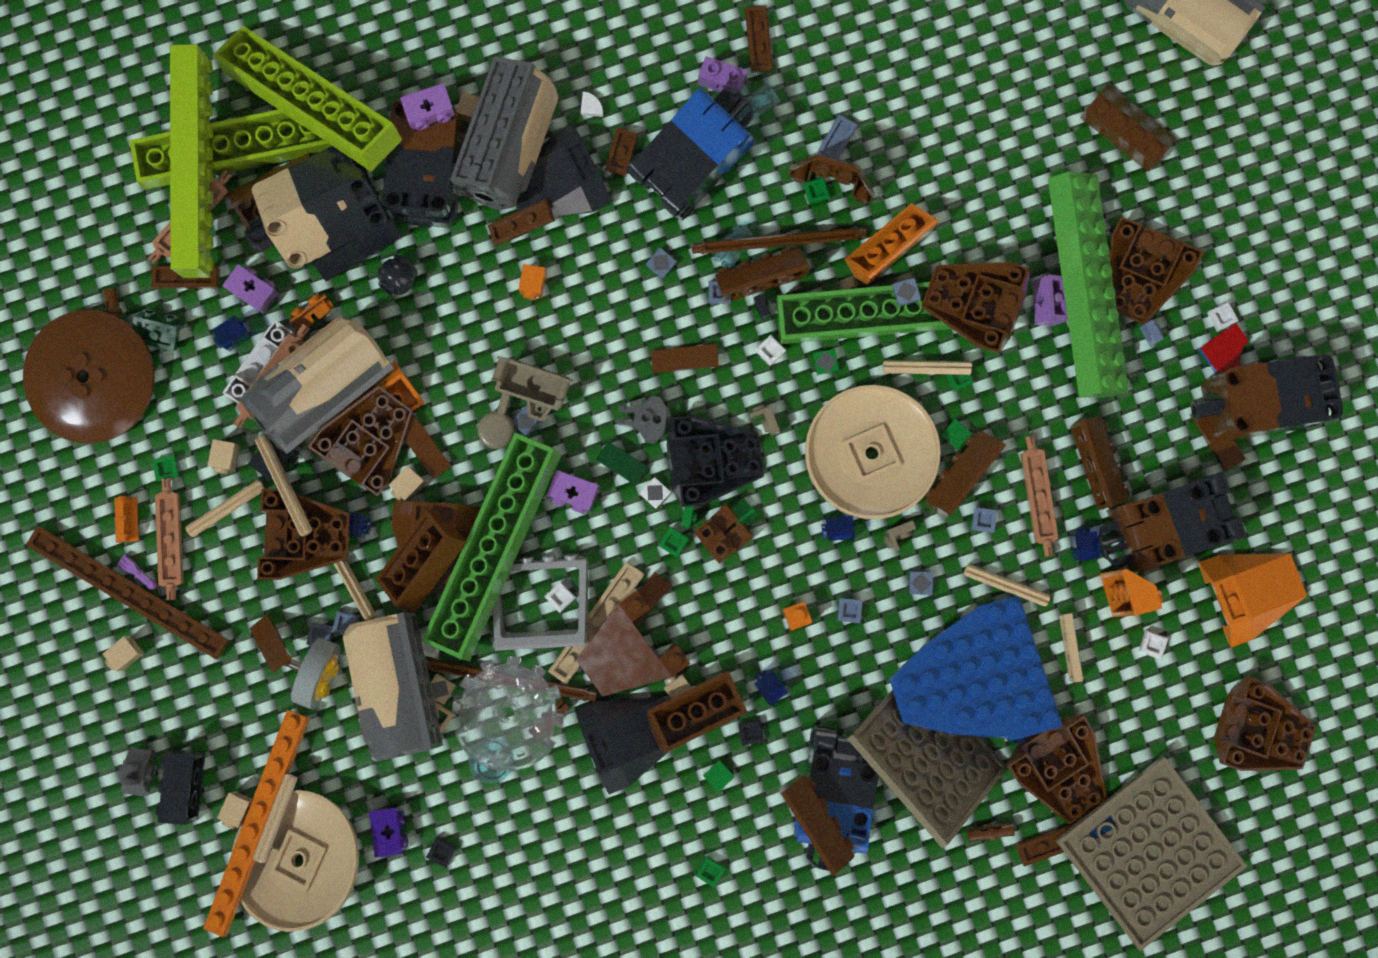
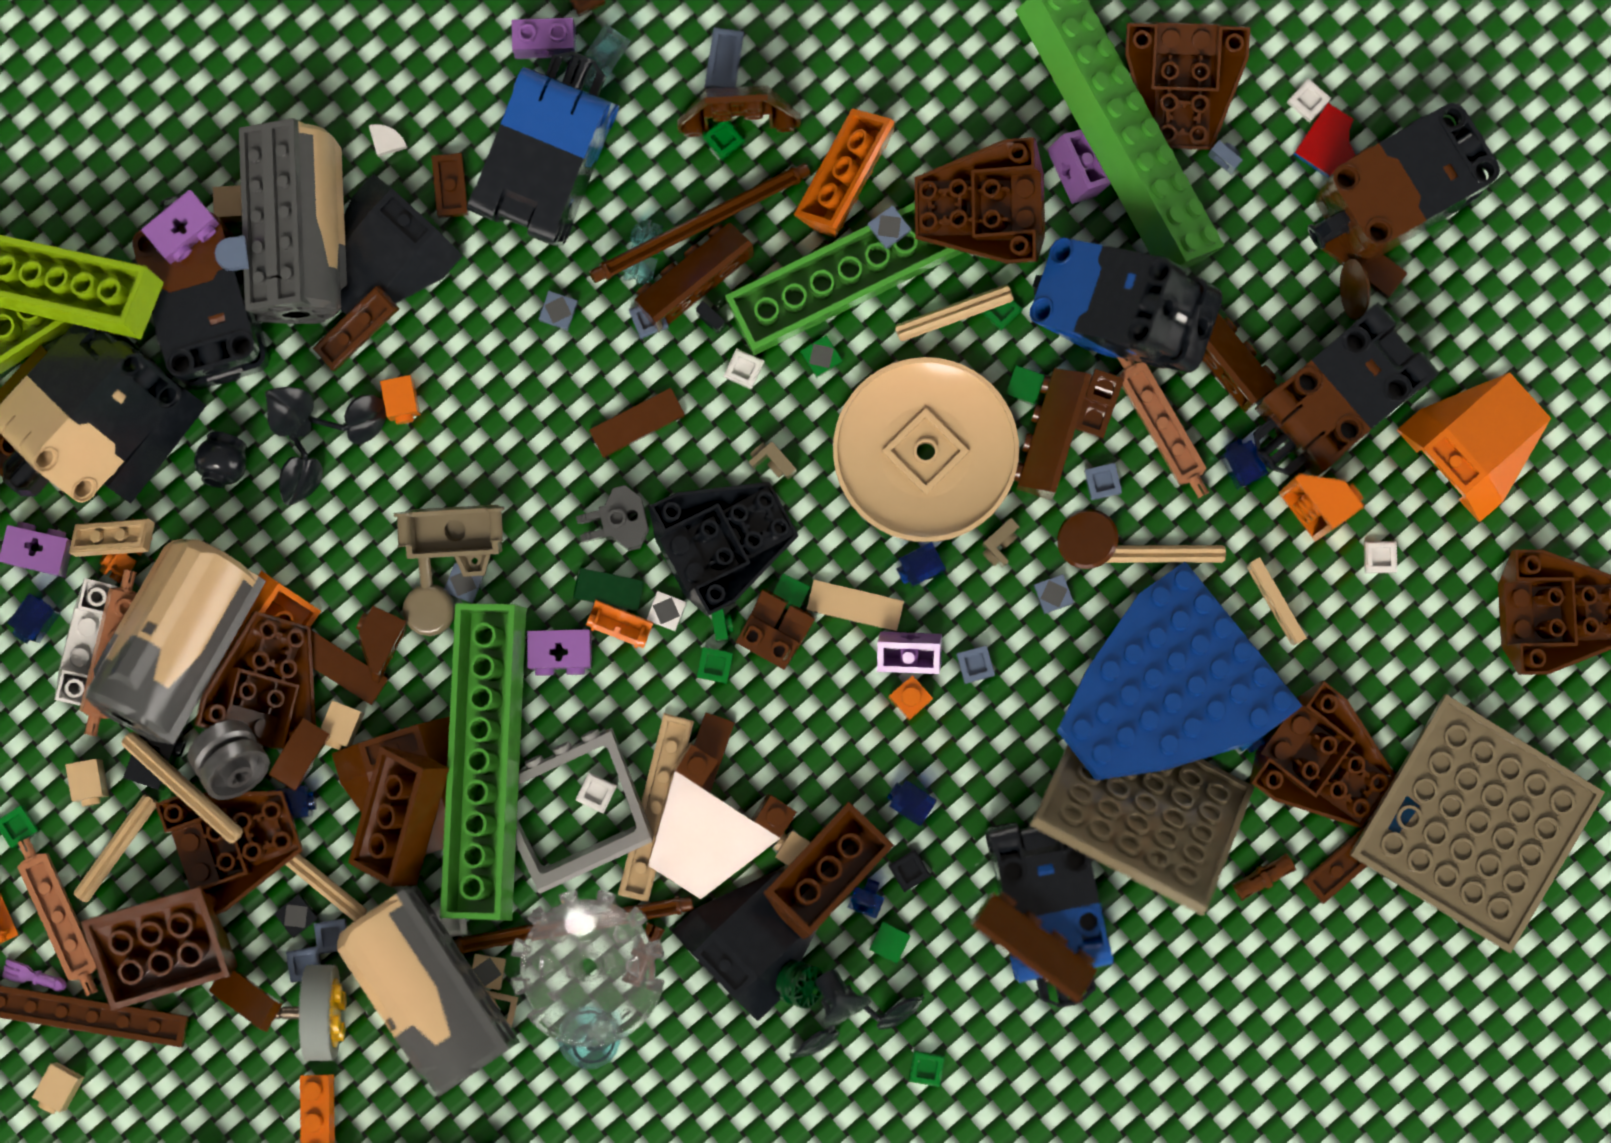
camera: 20 degrees left, 0 degrees up
none -> tan tile [69,519,155,557]
none -> reddish brown slope [81,886,238,1010]
none -> flat silver wheel [187,720,270,800]
none -> sand blue tile [215,236,249,271]
none -> black plant [265,387,387,506]
none -> reddish brown slope [269,718,330,792]
none -> tile [274,894,319,938]
none -> reddish brown slope [356,606,407,684]
none -> orange hinge [586,600,654,648]
none -> dark green wheel [776,960,823,1009]
none -> black plant [789,969,925,1059]
none -> tan tile [807,580,904,632]
none -> clear blue tile [847,878,884,919]
none -> medium lavender brick [877,632,942,674]
none -> black piece [1029,238,1223,373]
none -> reddish brown piece [1057,509,1118,569]
none -> reddish brown slope [1075,369,1124,439]
none -> reddish brown piece [1340,258,1370,320]

